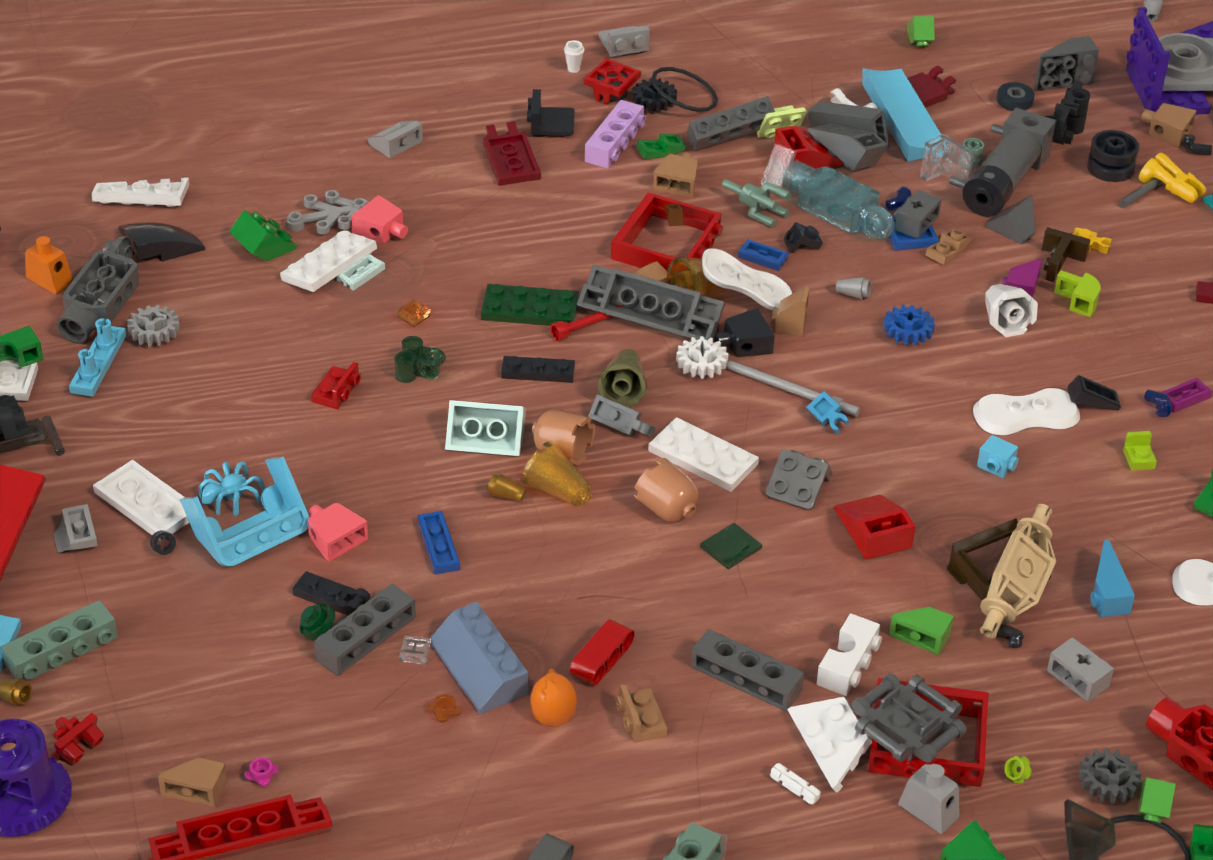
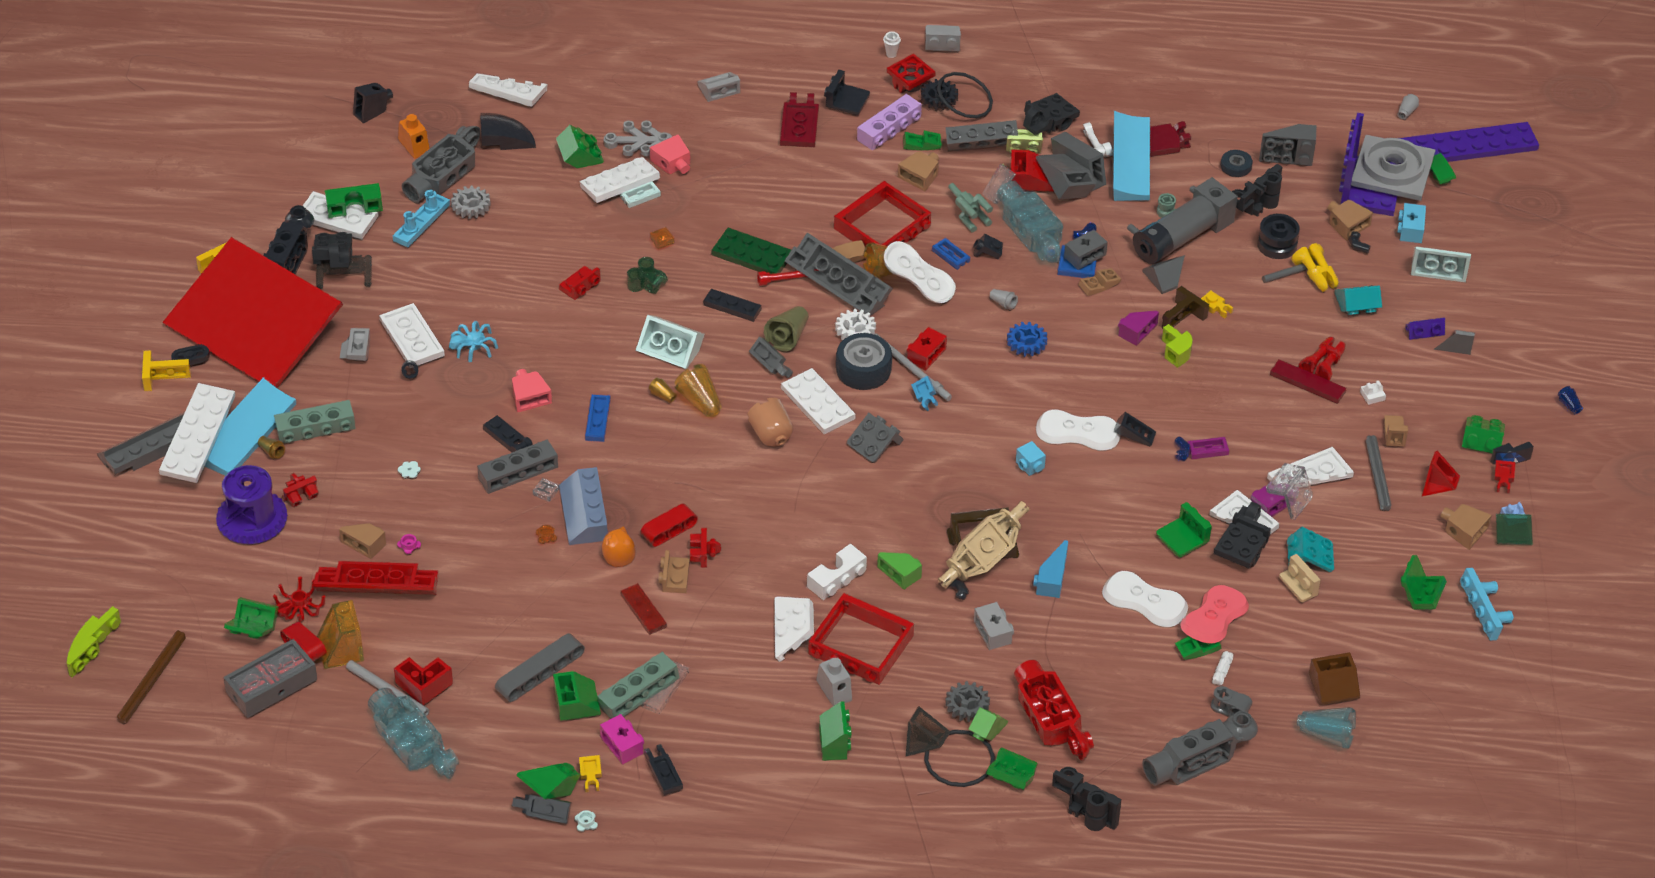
camera: 20 degrees right, 5 degrees up
medium azure windscreen [180,457,309,566] -> none
dark green plate [299,602,336,641] -> none
nougat cylinder [532,409,595,466] -> none
reddish brown piece [664,204,683,226] -> none
dark grey brick [691,629,804,712] -> none
clear green piece [700,523,762,570] -> none
black torso [715,308,775,357] -> none
white axle [770,763,821,805] -> none
medium nougat slope [772,286,810,337] -> none
red slope [834,494,916,560] -> none
dark grey brick [852,673,967,763] -> none
bright green slope [907,16,935,48] -> none
clear bracket [920,134,974,182] -> none
white cone [985,284,1038,337] -> none
lime plate [1004,756,1032,784] -> none
lime bracket [1123,431,1157,470] -> none
none -> light aqua plant [398,461,421,478]
none -> clear red tile [620,583,667,635]
none -> red hips [690,528,721,568]
none -> black wheel [836,333,892,390]
none -> red brick [906,327,947,371]
none -> black plate [1023,93,1080,135]

